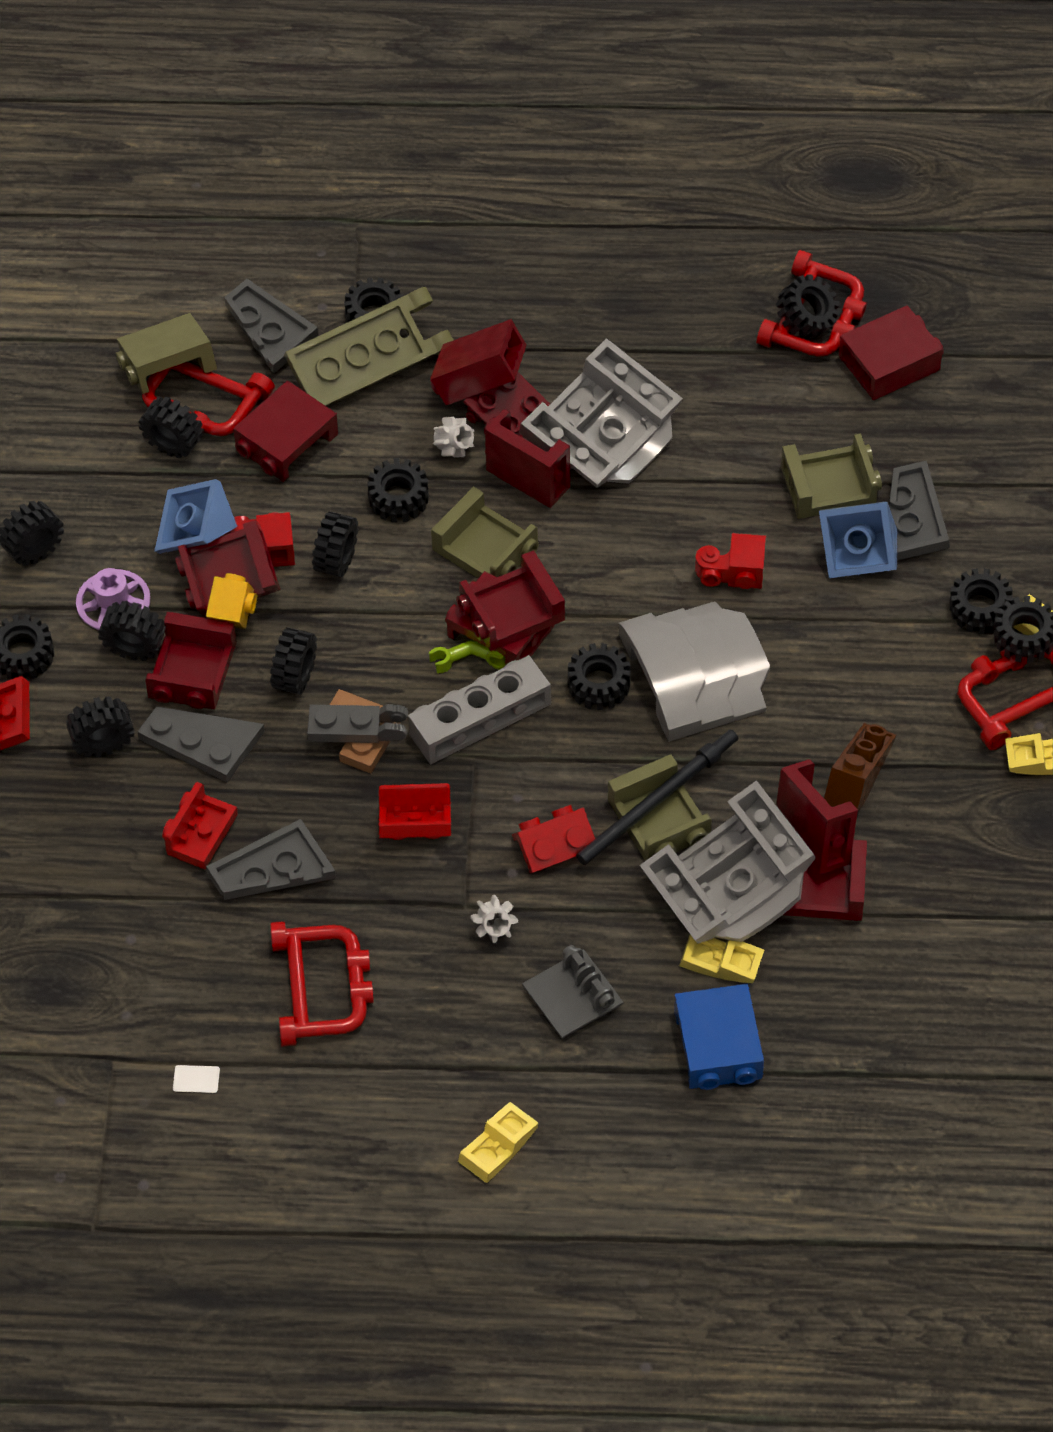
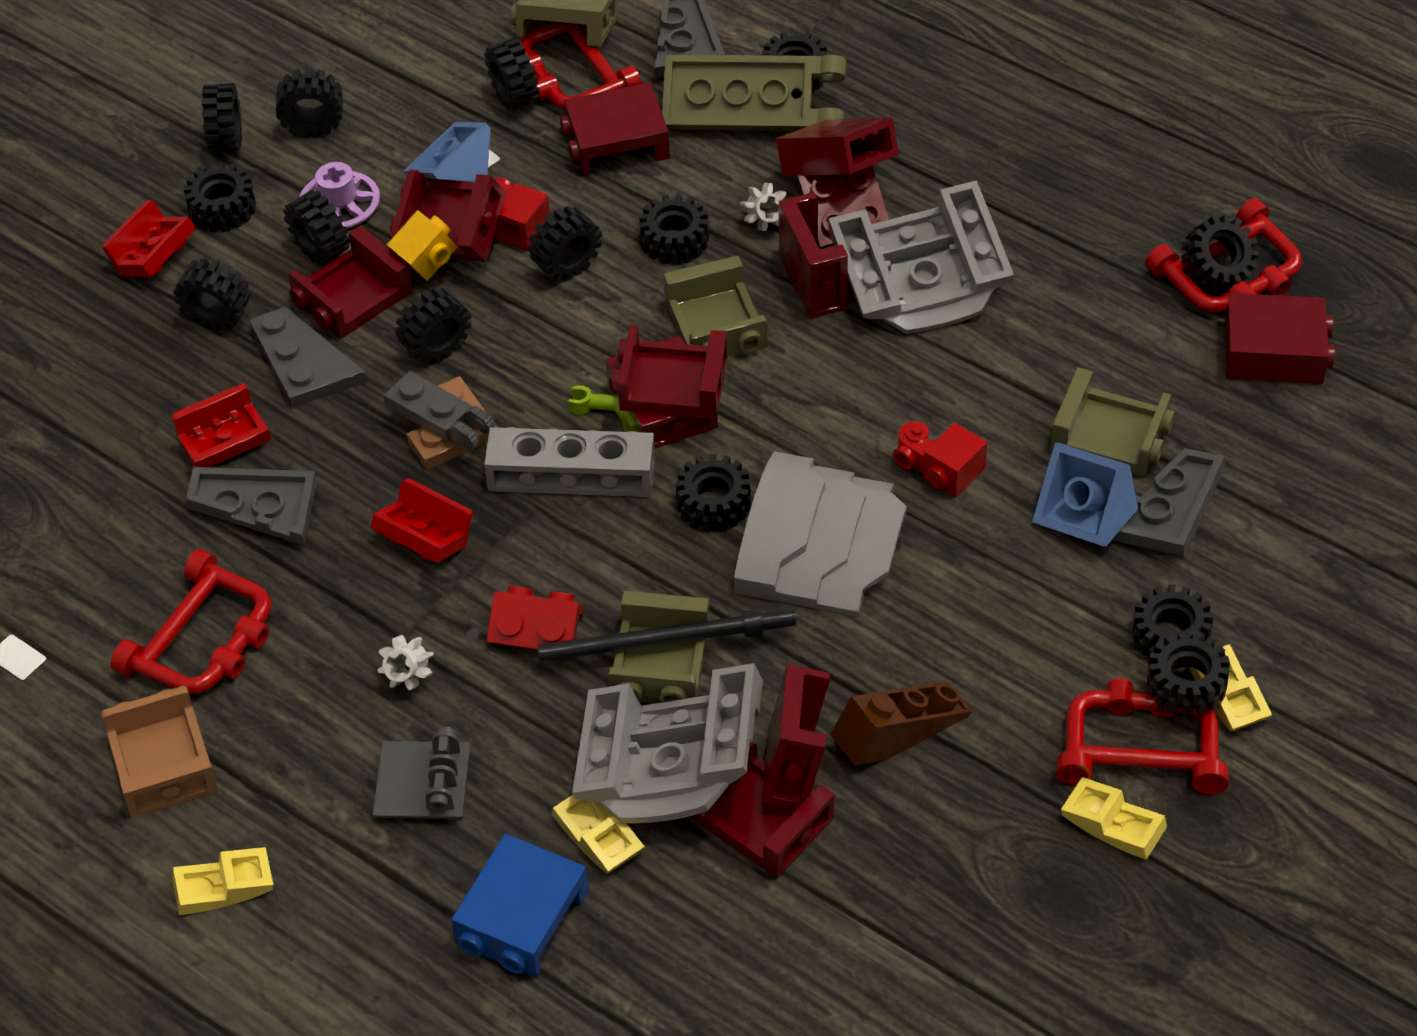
camera: 35 degrees right, 5 degrees down
none -> medium nougat panel [101,686,218,819]

